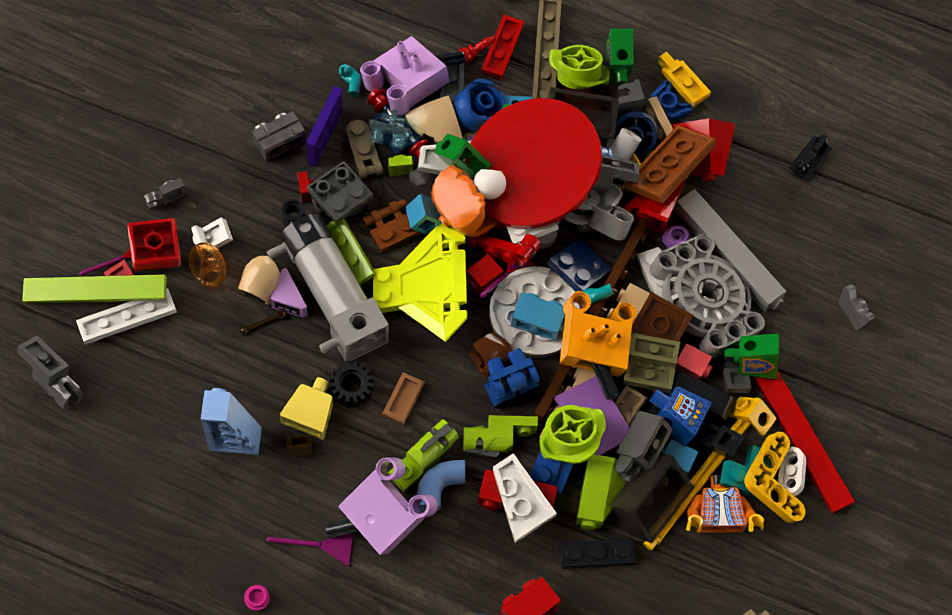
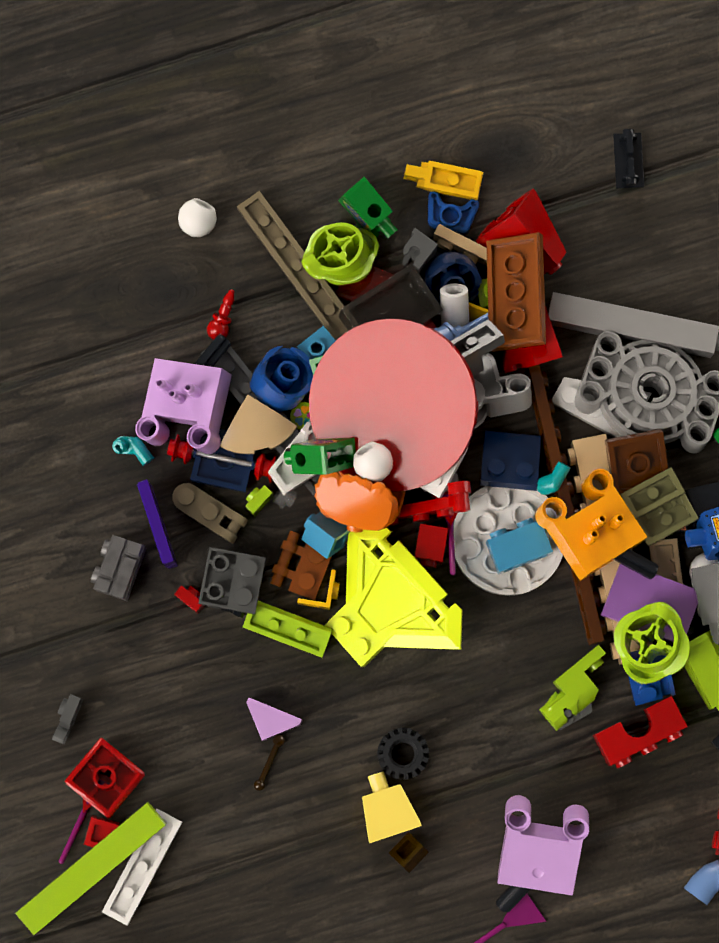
camera: 30 degrees left, 15 degrees up
clear orange piece [188,242,226,288] -> none
white bracket [191,218,233,253] -> none
light blue wedge [201,388,262,455] -> none
tan piece [238,256,280,305] -> none
light grey piece [267,199,389,362] -> none
clear light blue hips [369,109,412,149] -> none
medium nougat tile [382,372,425,426] -> none
lime plate [388,419,459,493] -> none
medium blue cylinder [416,460,466,512] -> none
reddish brown piece [468,332,515,380] -> none
red plate [481,14,524,80] -> none
blue hips [484,348,540,407] -> none
white wing [492,454,557,543] -> none
medium lavender plate [662,225,691,249] -> none
coral brick [675,343,712,380] -> none
none -> yellow bracket [297,569,340,610]

